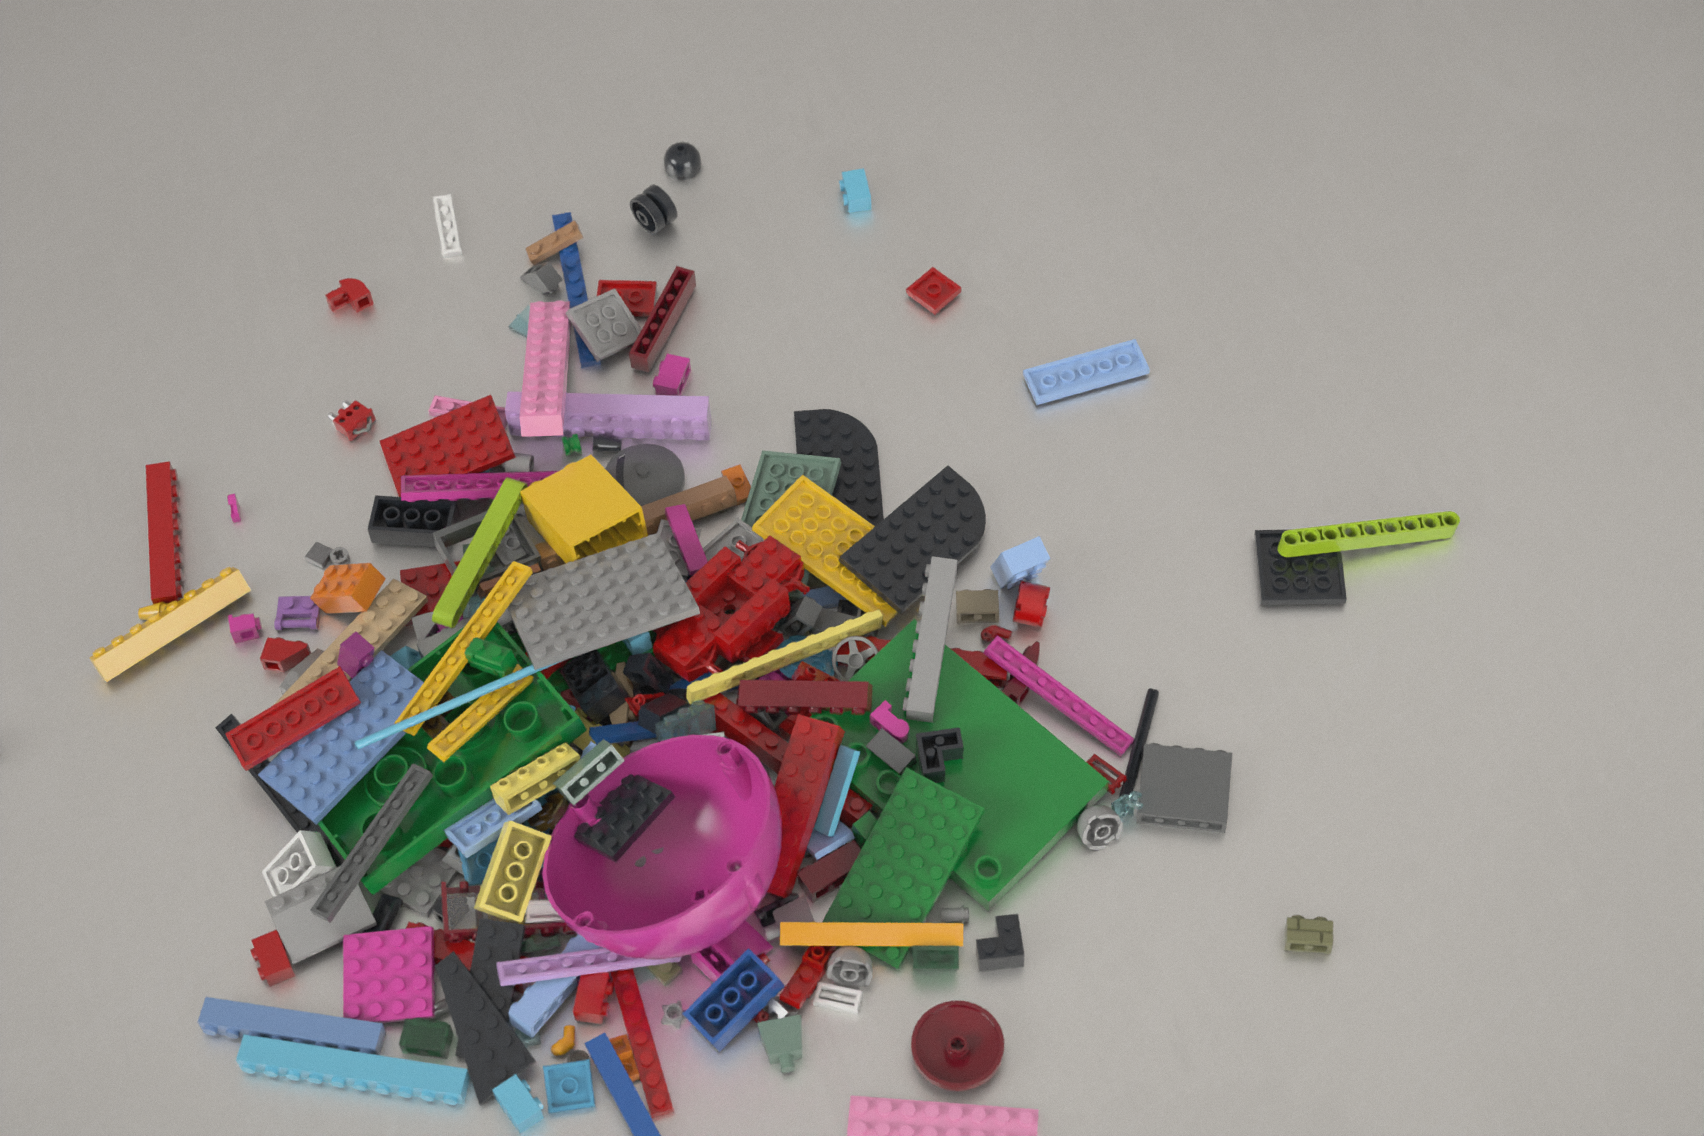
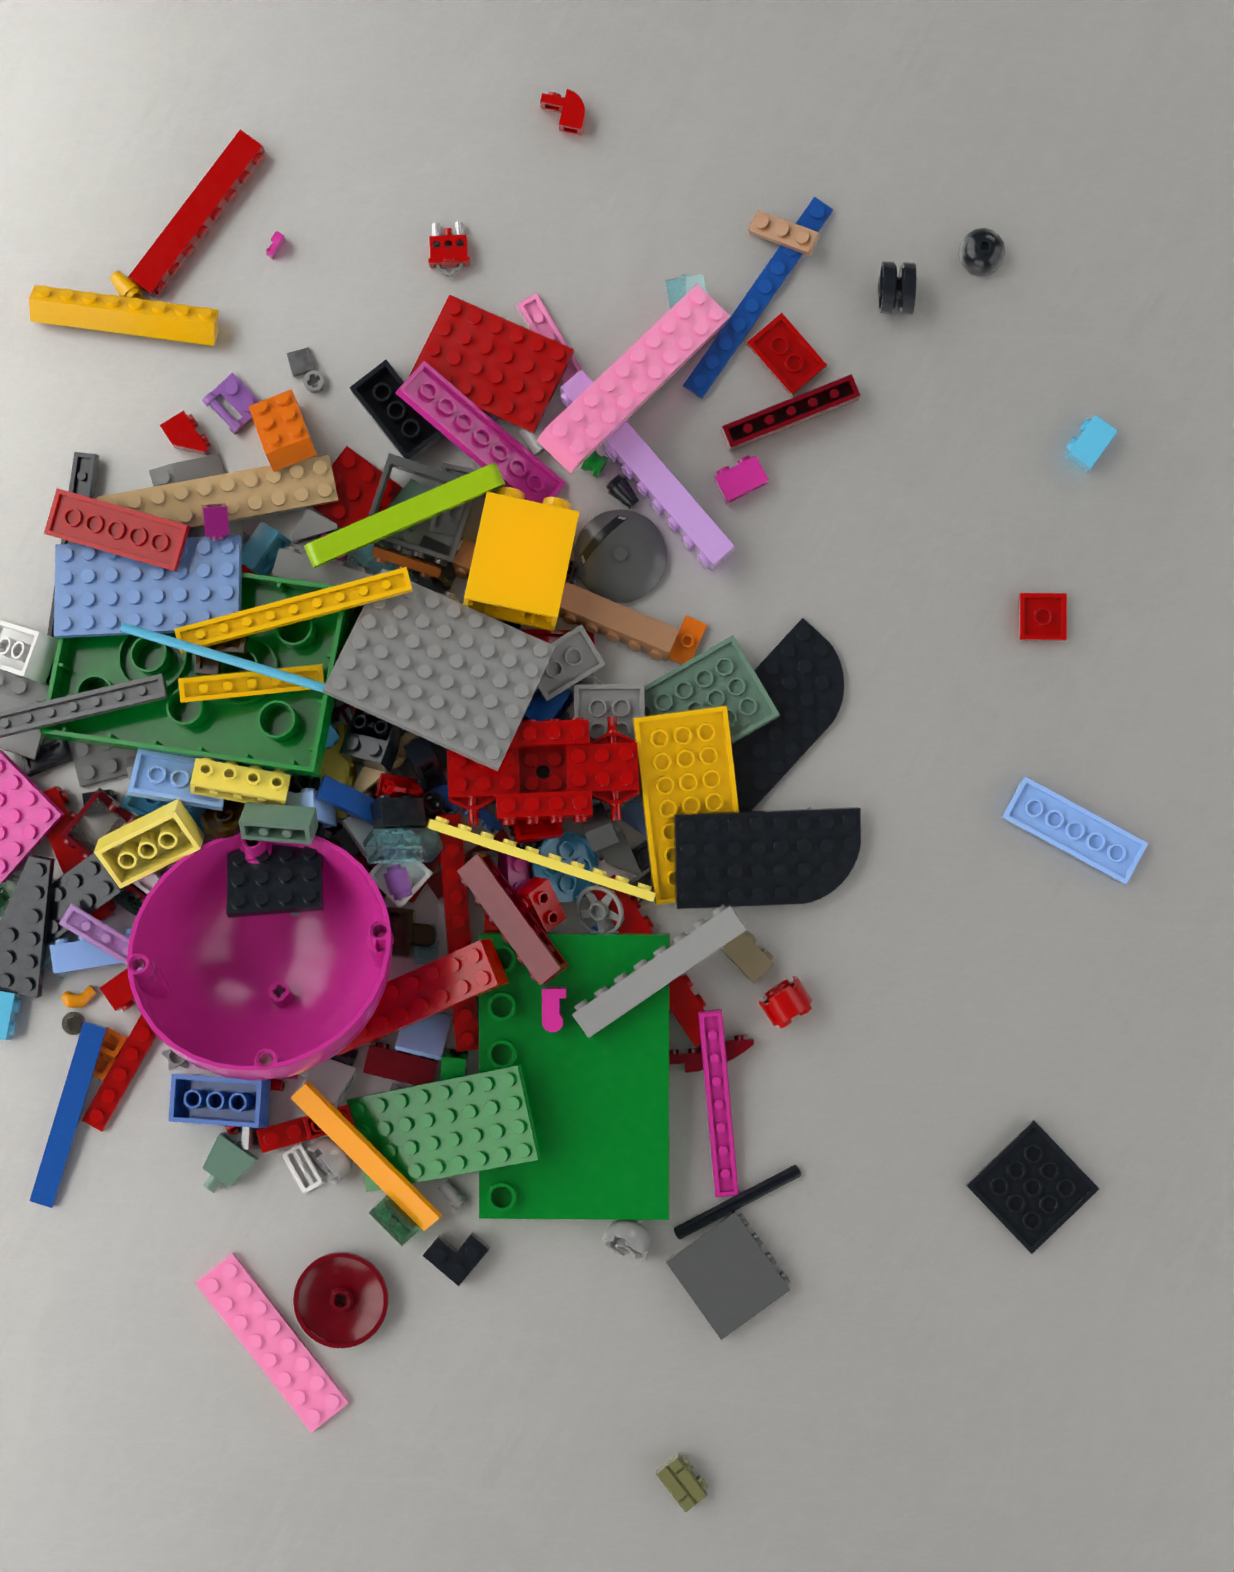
camera: 40 degrees right, 30 degrees up
dark pink brick [228,613,262,644] -> none
white tile [433,194,463,258] -> none
green brick [464,637,518,678] -> none
dark grey slope [520,261,563,294] -> none
dark azure tile [543,1059,596,1113] -> none
light grey plate [565,289,642,362] -> none
dark pink tile [665,504,708,576] -> none
medium azure tile [814,745,860,837] -> none
dark grey hinge [866,729,917,776] -> none
black brick [916,727,964,783] -> none
red arm [980,625,1012,642] -> none
light blue brick [990,536,1050,590] -> none
red tile [1086,753,1127,795] -> none
clear light blue plate [1111,791,1143,823] -> none
lime beam [1277,511,1460,557] -> none

